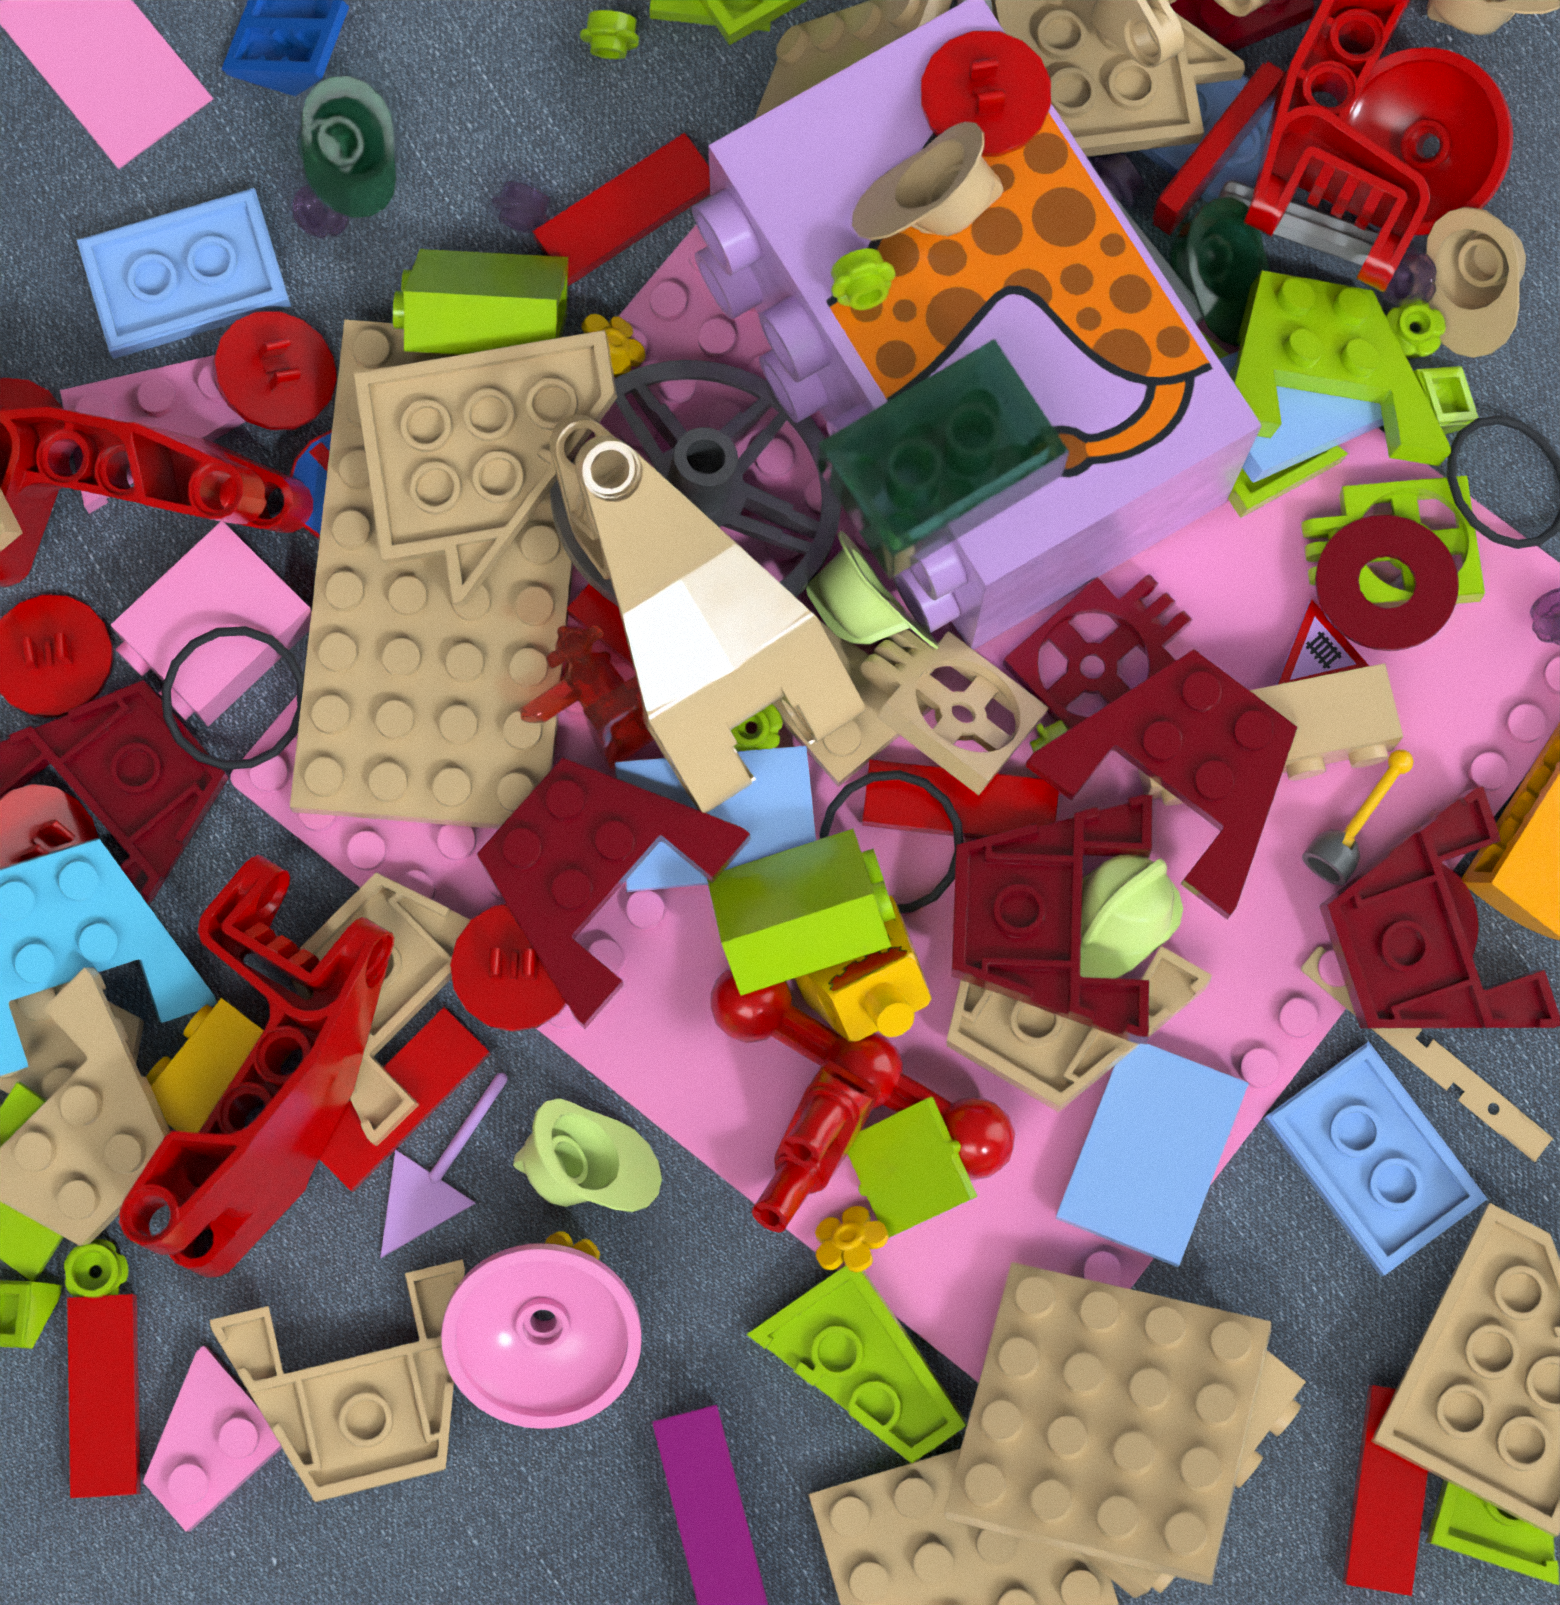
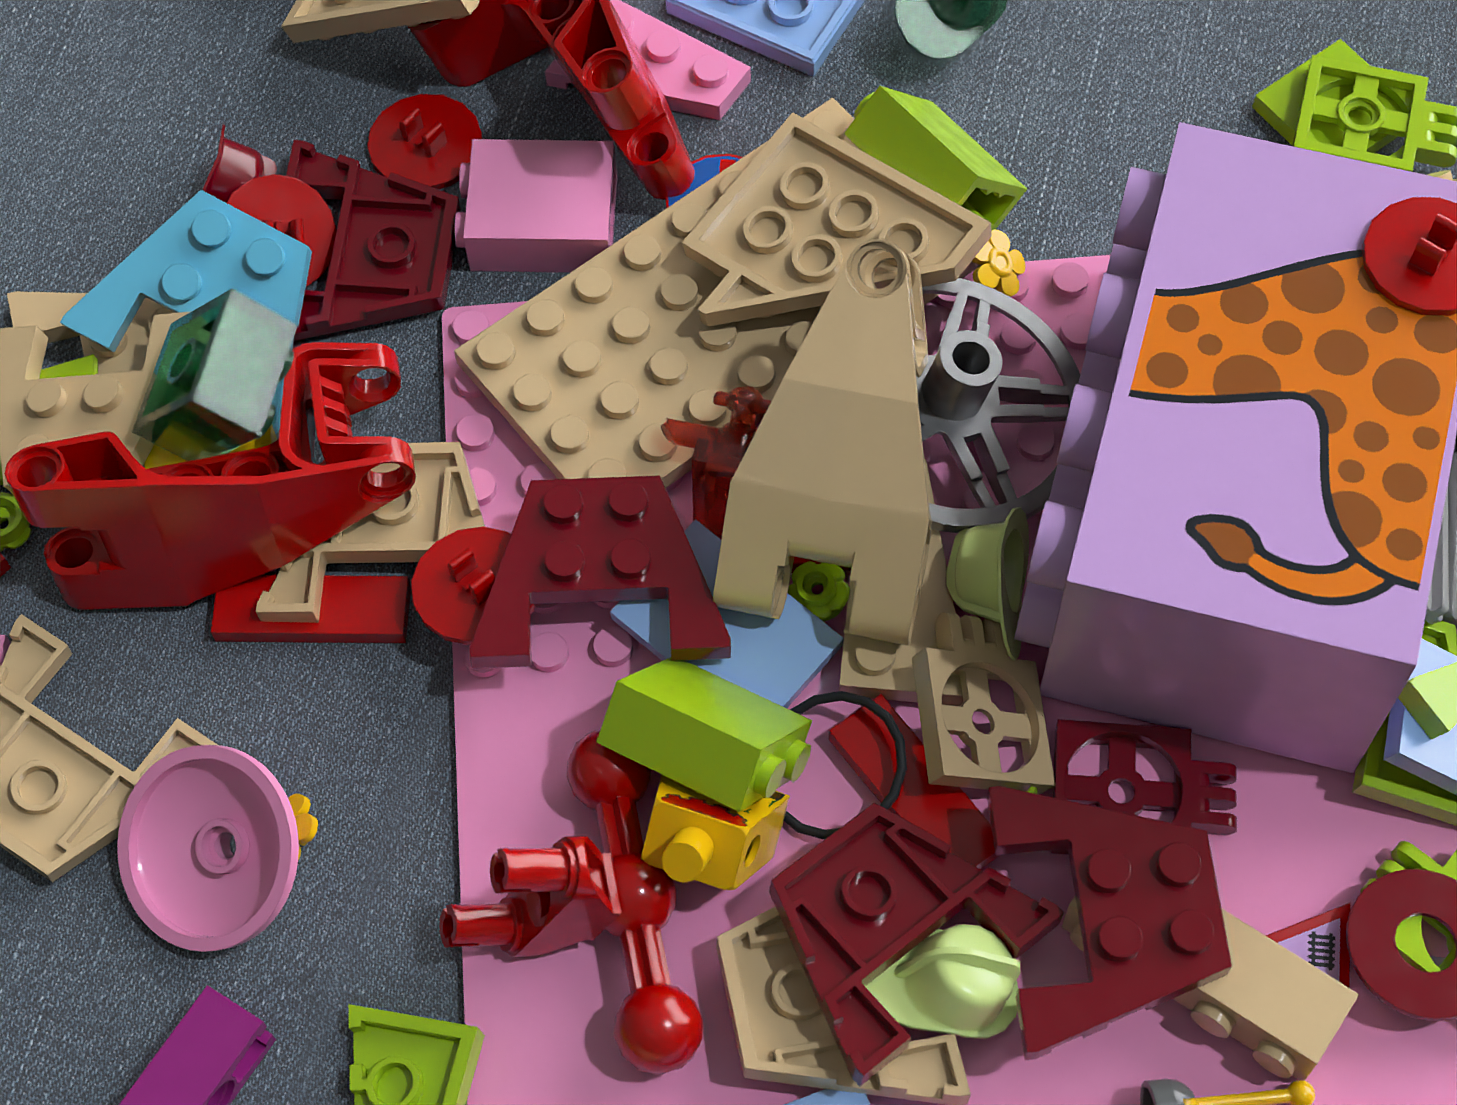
camera: 50 degrees right, 15 degrees down
black piece [161,626,304,770] -> none
red piece [213,311,337,430] -> none
clear purple plate [292,177,350,238] -> none
lavender piece [380,1073,508,1258] -> none
clear purple plate [491,181,551,233] -> none
yellowish green piece [513,1098,662,1212] -> none
red tile [532,132,710,287] -> none
lime plate [580,10,639,60] -> none
yellow plant [815,1206,888,1273] -> none
clear green brick [817,339,1069,579] -> none
lime plate [831,248,895,310] -> none
lime piece [847,1097,978,1238] -> none
tan piece [852,122,1003,240] -> none
none -> clear green brick [132,288,298,461]

